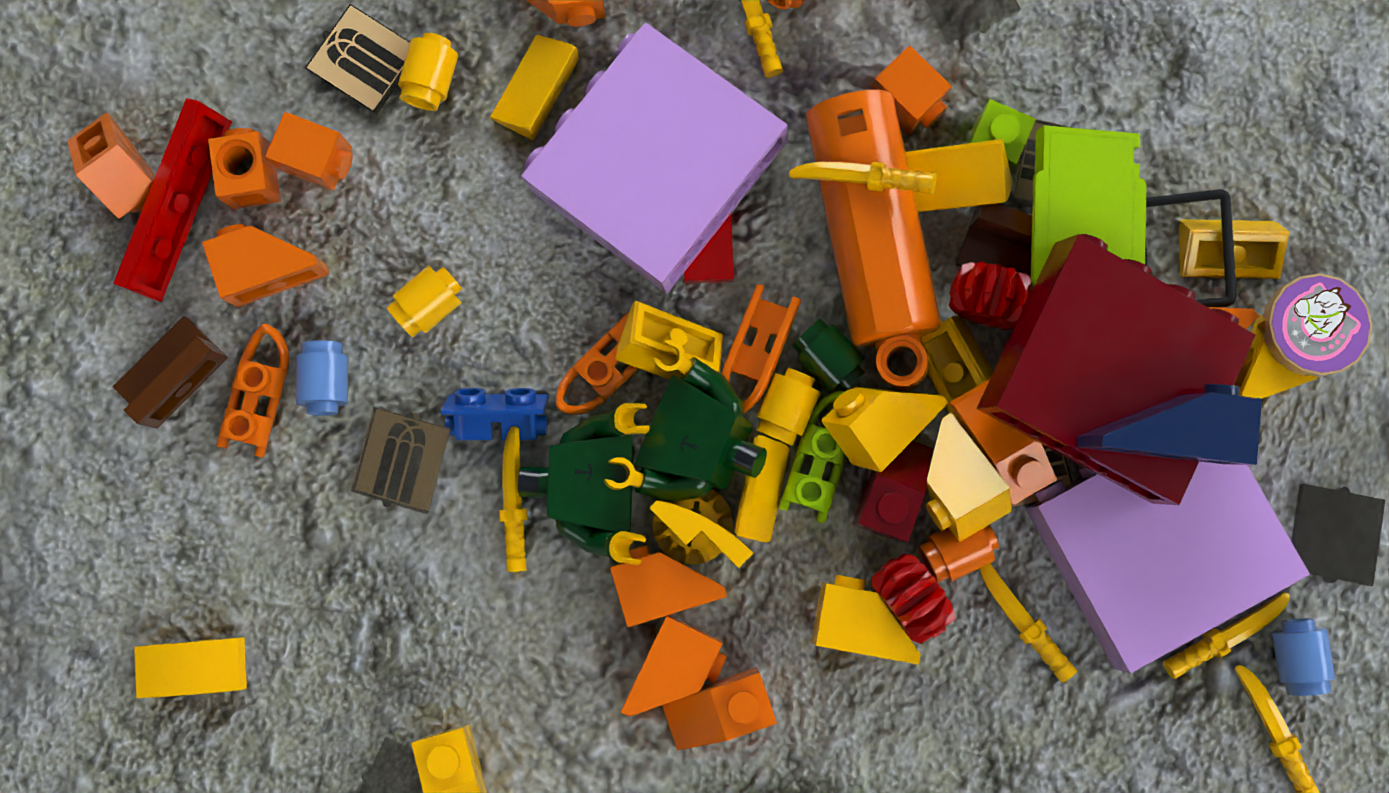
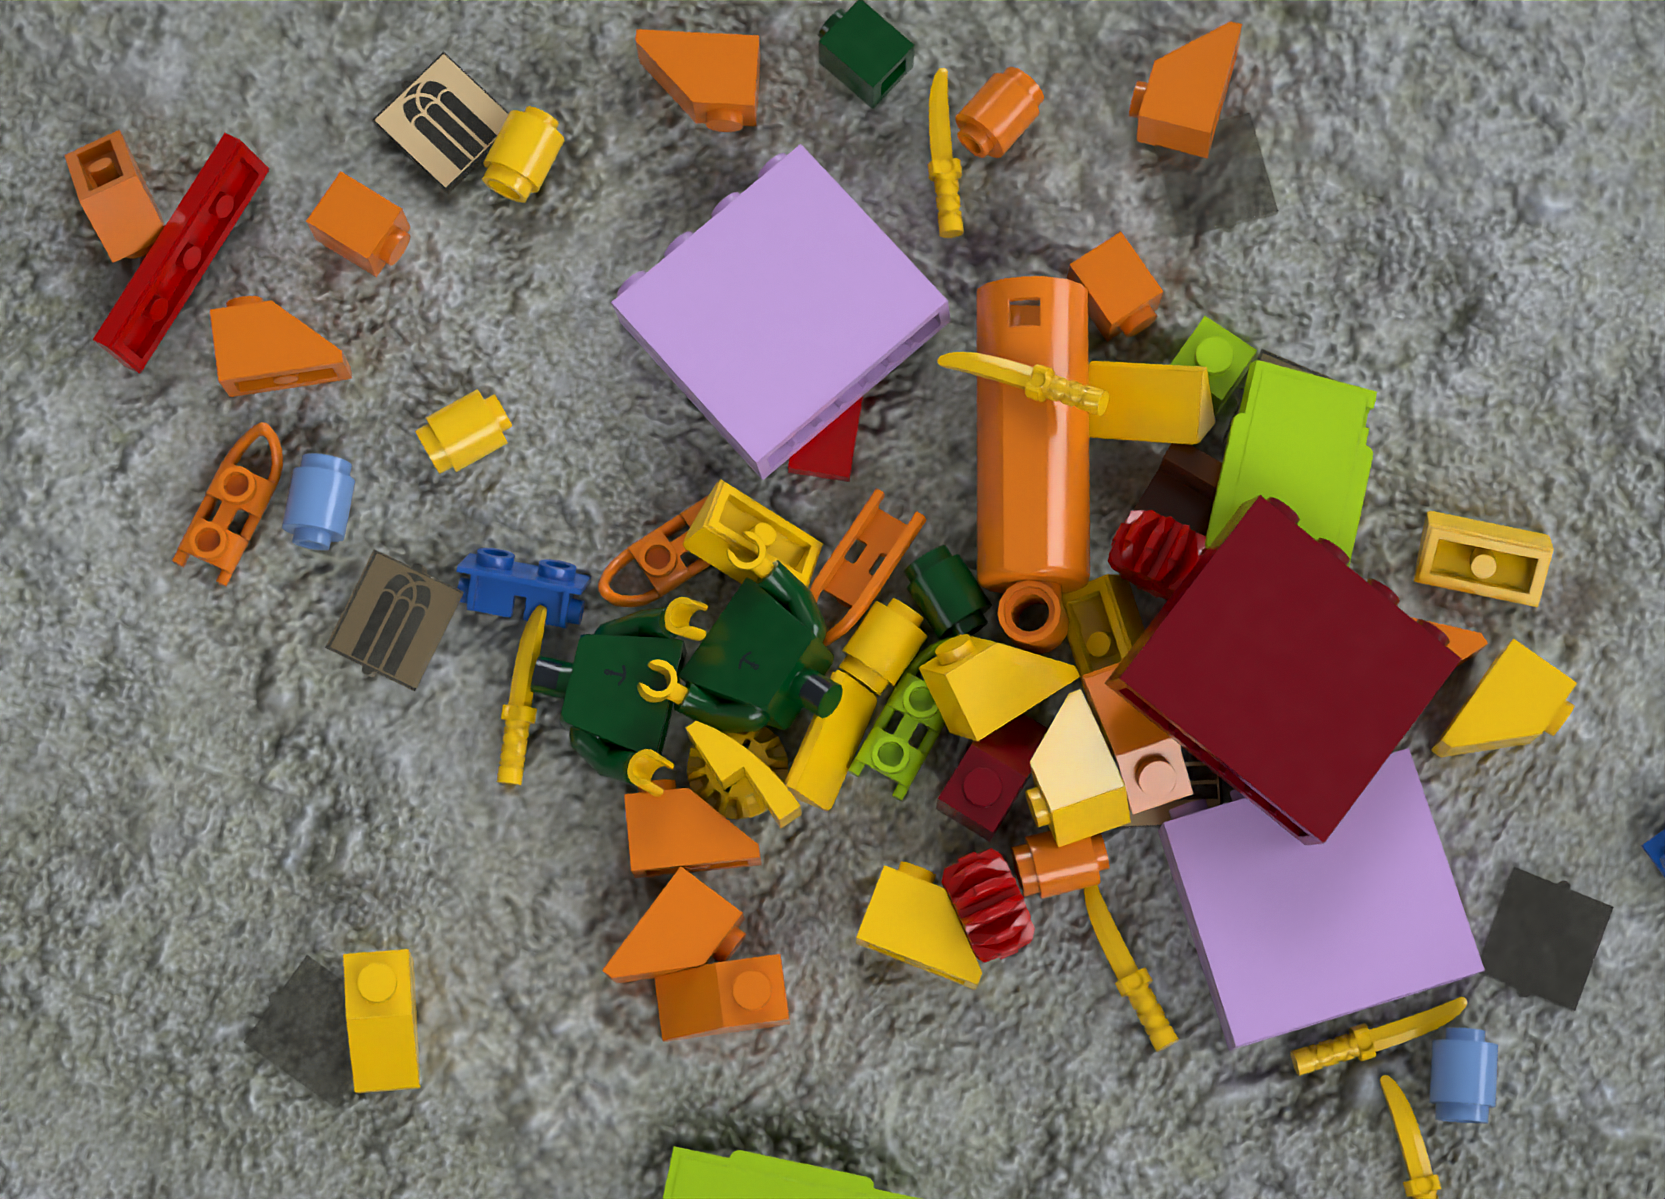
camera: 15 degrees right, 5 degrees down
reddish brown panel [112,316,228,429] -> none
yellow slope [134,637,247,699] -> none
orange brick [208,128,281,210] -> none
yellow slope [490,34,579,141] -> none
dark blue slope [1076,384,1262,465] -> none
black piece [1145,189,1237,308] -> none
tile [1263,273,1372,377] -> none

